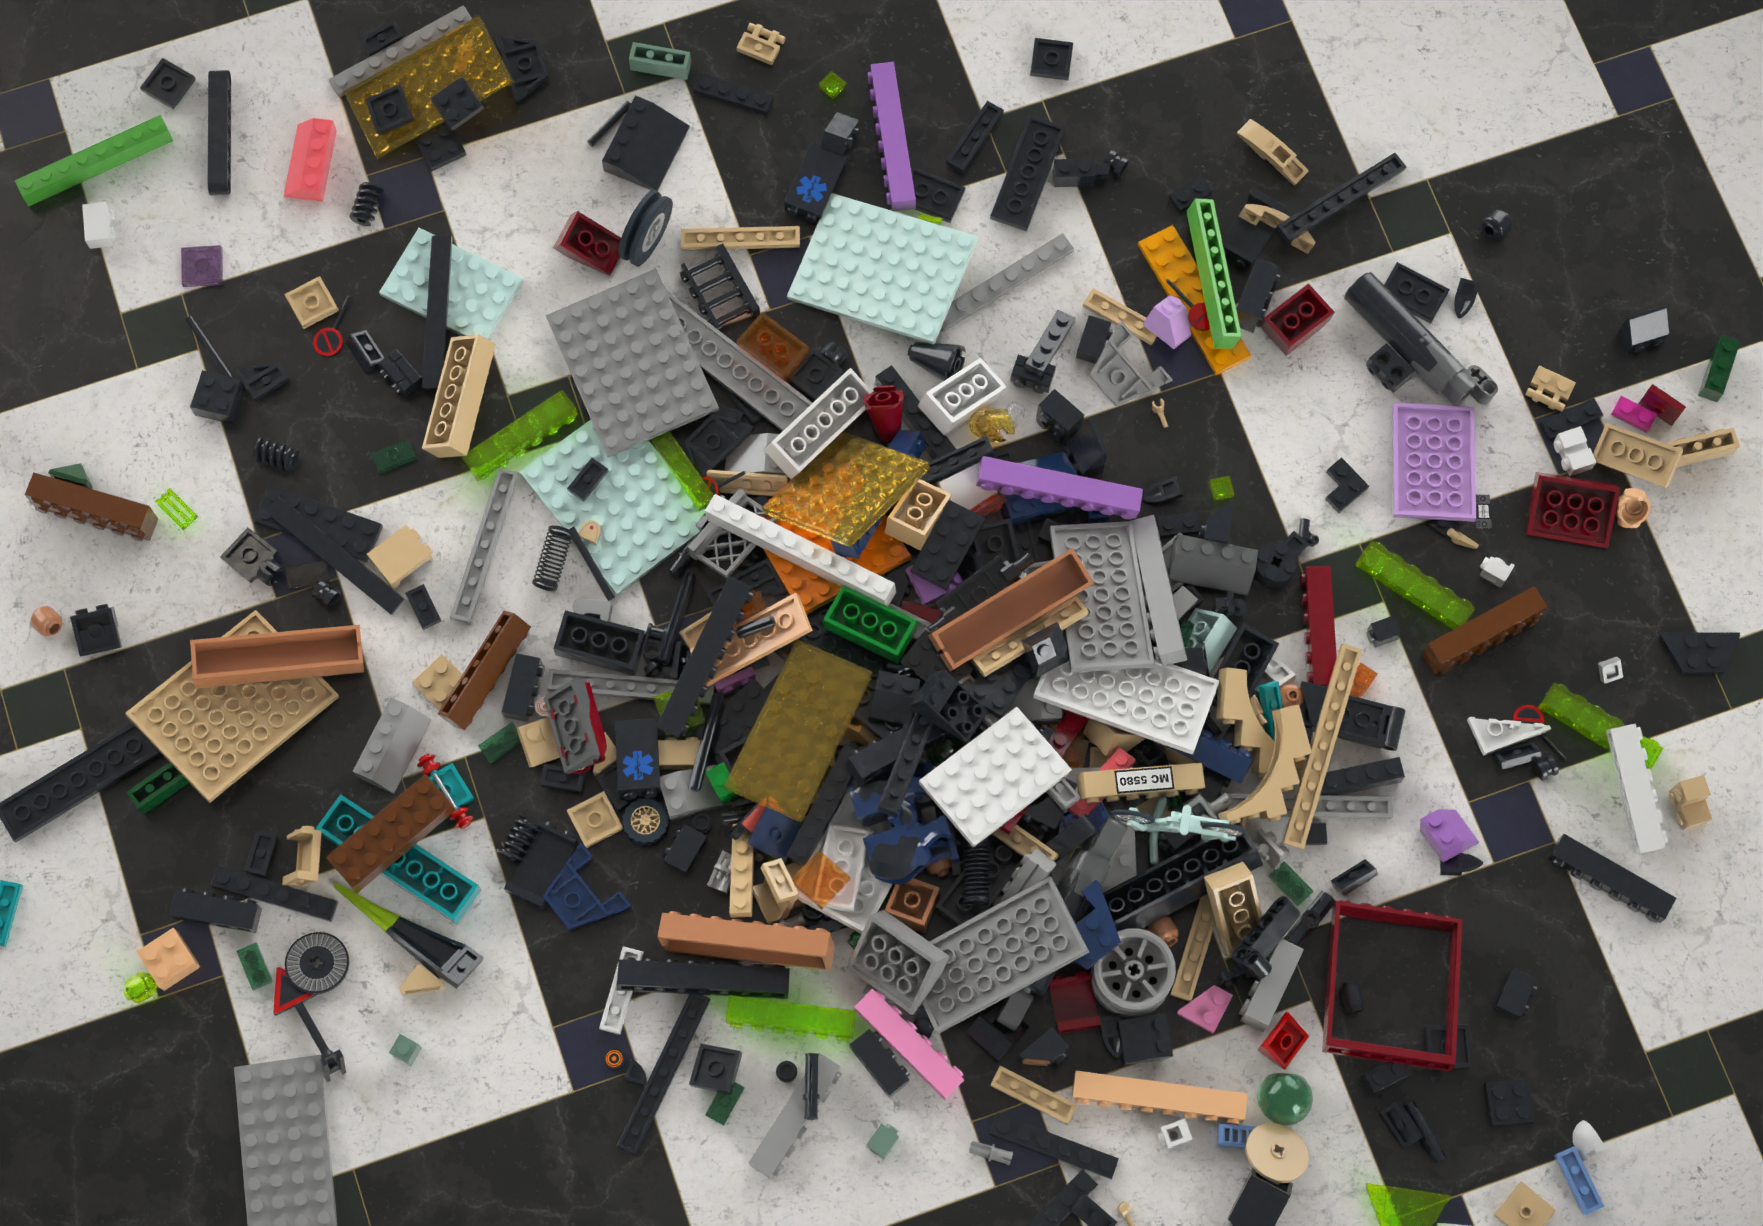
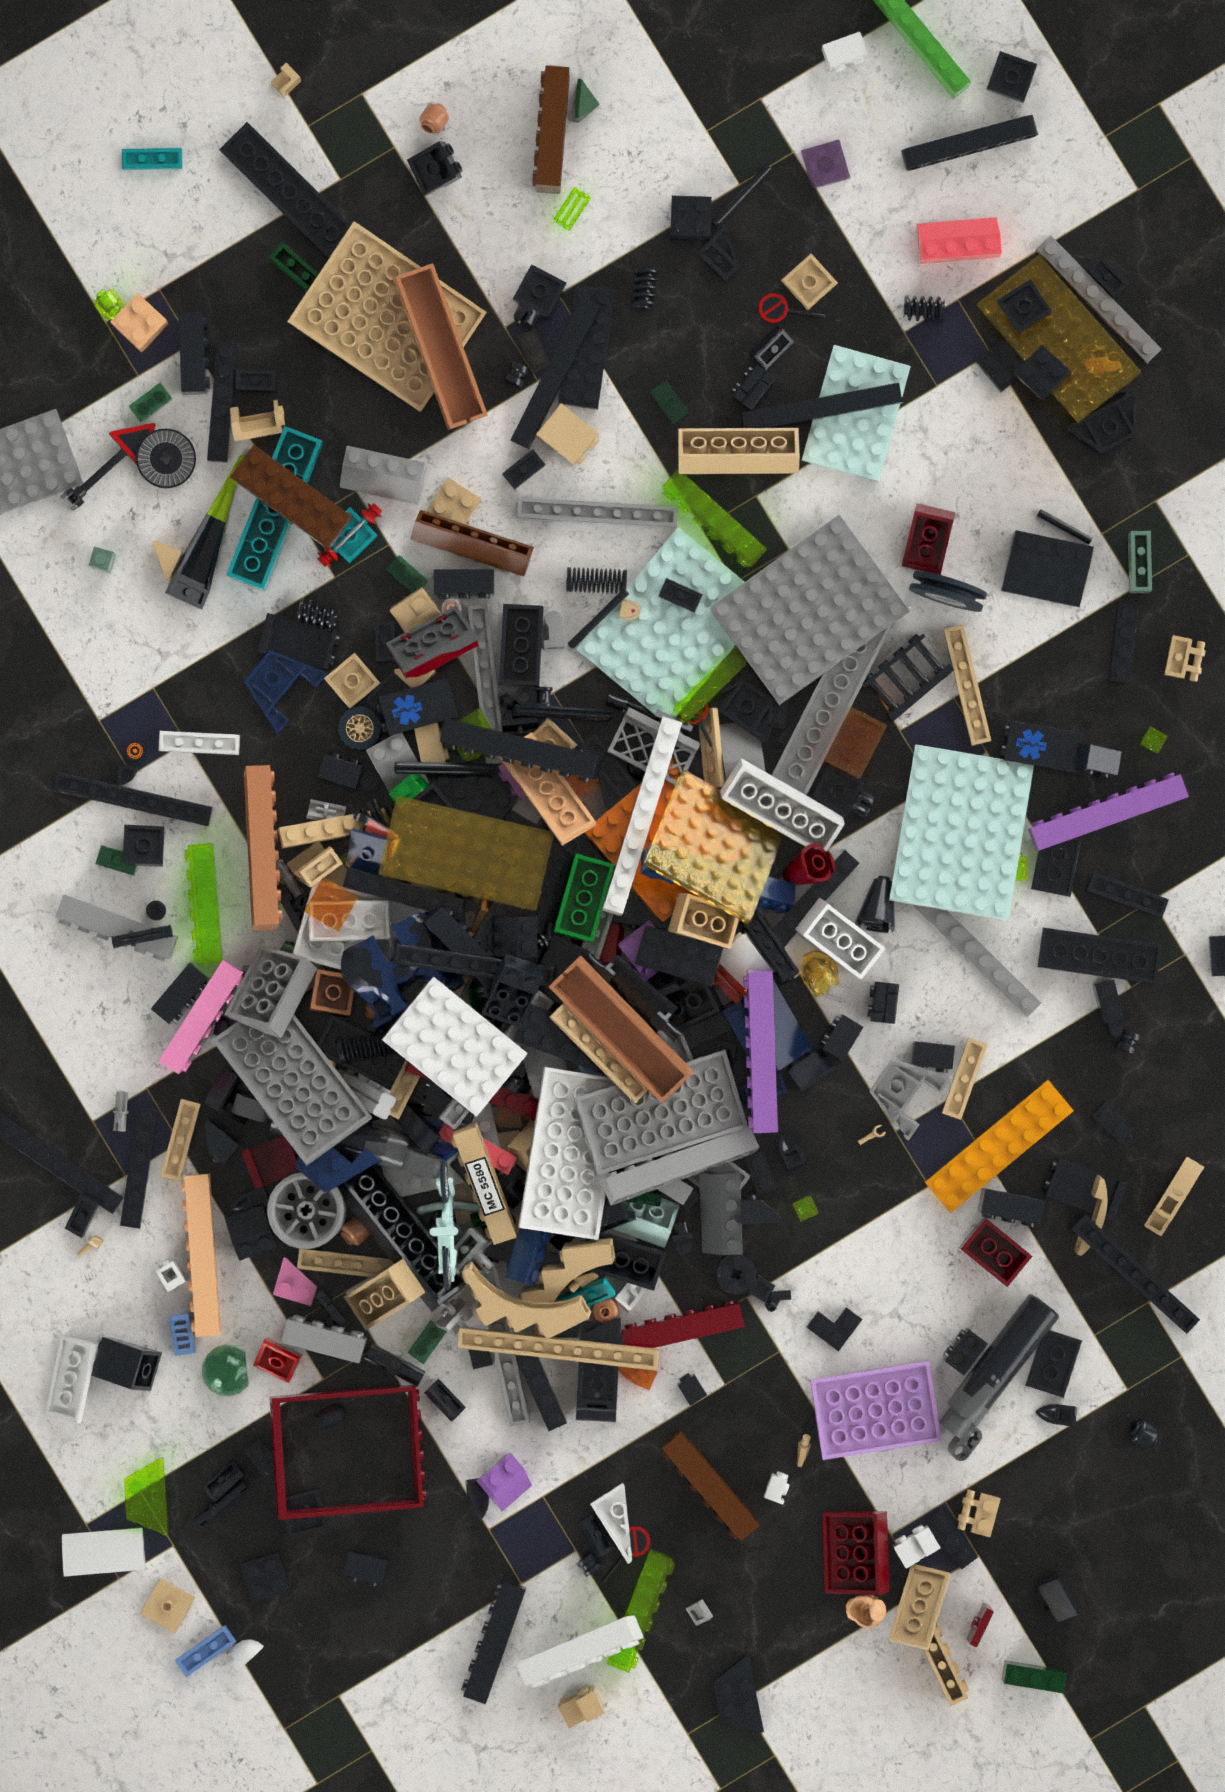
camera: 80 degrees right, 15 degrees up
black brick [617,957,790,999] -> none
black axle [736,615,776,639] -> none
sand green brick [866,1123,899,1160] -> none
black slope [1021,622,1069,678] -> none
plate [1024,310,1076,376] -> none
lavender slope [1143,295,1192,349] -> none
red piece [1166,279,1210,331] -> none
bright green brick [1186,199,1242,349] -> none
black beam [1232,896,1300,979] -> none
tan piece [1245,1123,1309,1183] -> none
clear neon green brick [1355,540,1476,630] -> none
sticker [1476,495,1492,528] -> none
dark pink plate [1611,396,1657,433] -> none

